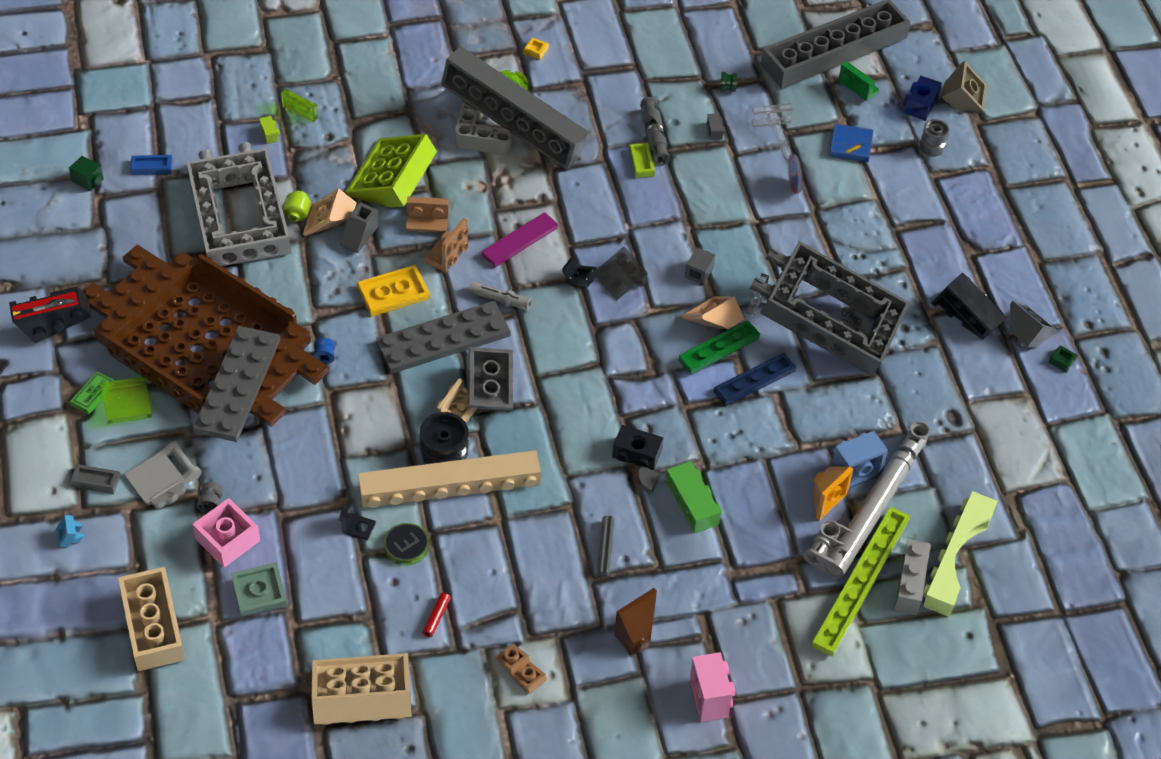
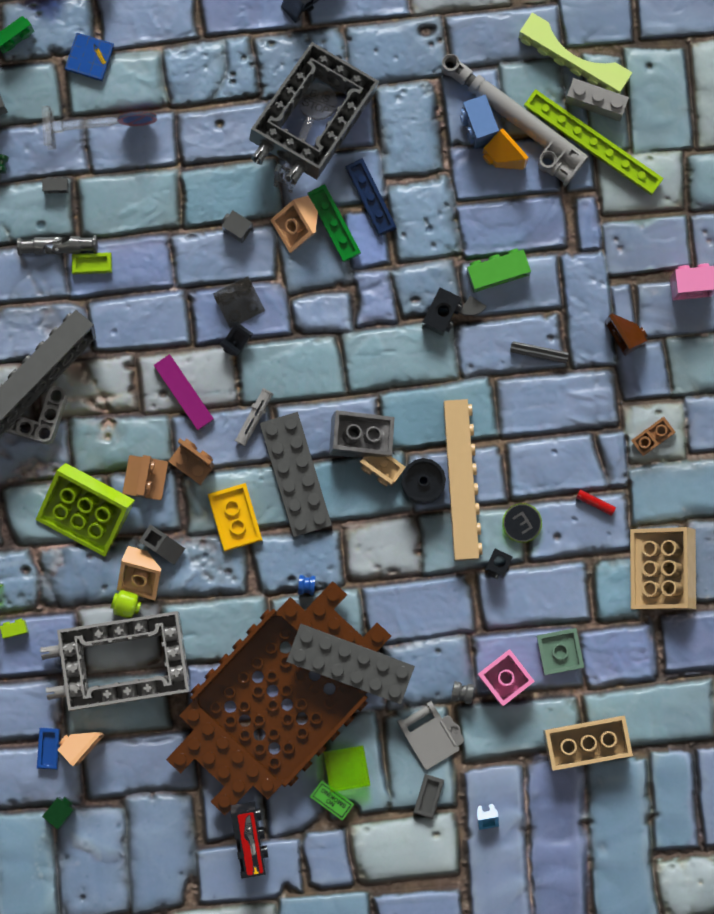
camera: 80 degrees left, 30 degrees up
none -> light nougat slope [58,732,105,766]

